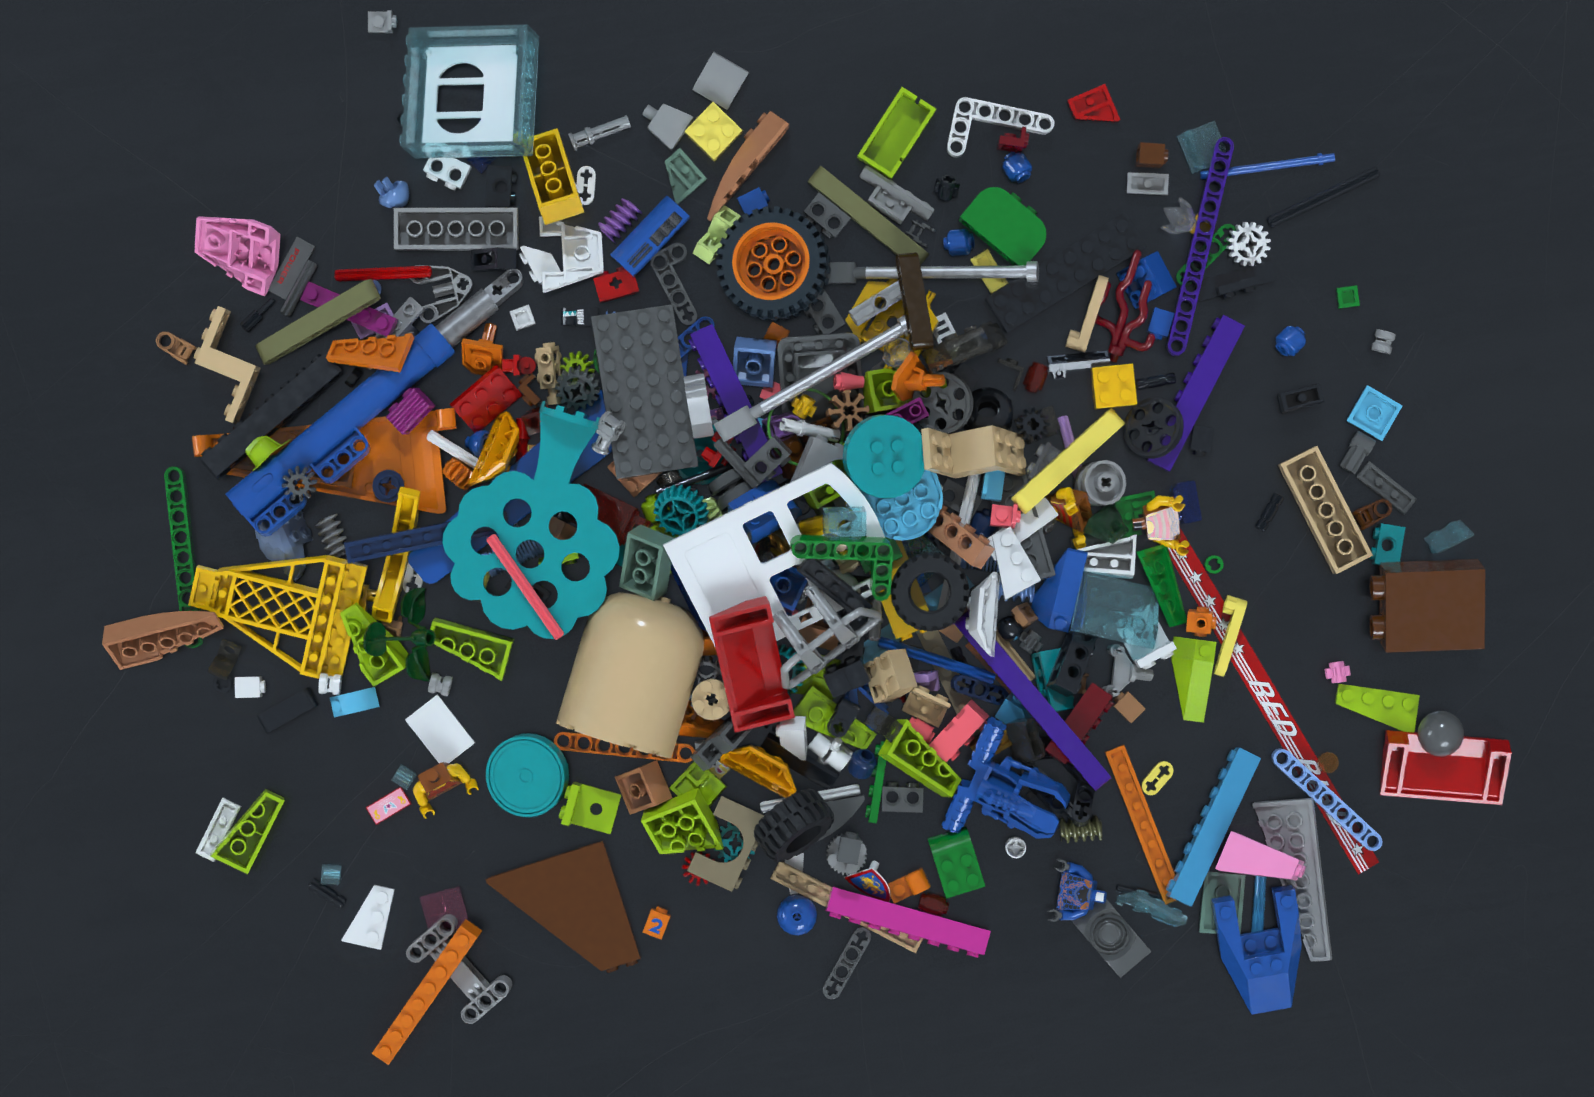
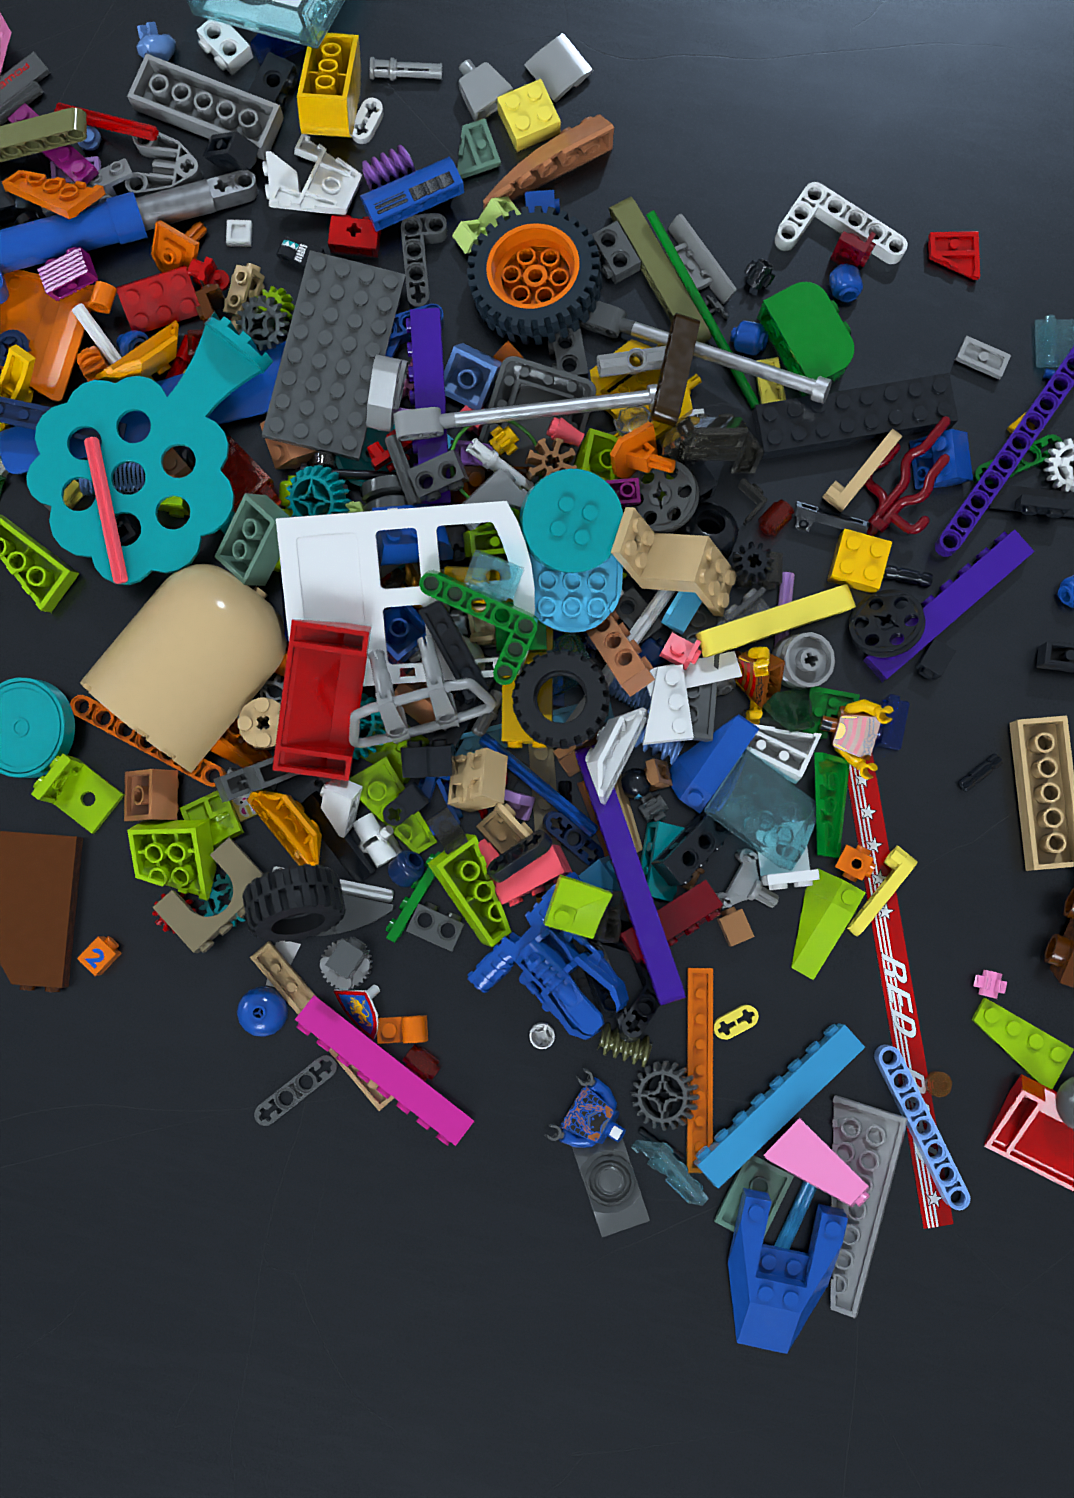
camera: 25 degrees right, 5 degrees down
light grey connector [591,411,626,455] -> none
lime piece [857,87,936,180] -> none
green brick [927,826,985,899] -> none
reddish brown brick [1136,142,1168,169] -> none
blue brick [1146,307,1175,340] -> none
clear piece [1161,197,1196,234] -> none
green bush [1204,555,1224,574] -> none
none -> black beam [487,830,552,883]
none -> lime plate [543,875,613,939]
none -> dark grey gear [631,1061,700,1131]
none -> green piece [646,210,760,409]

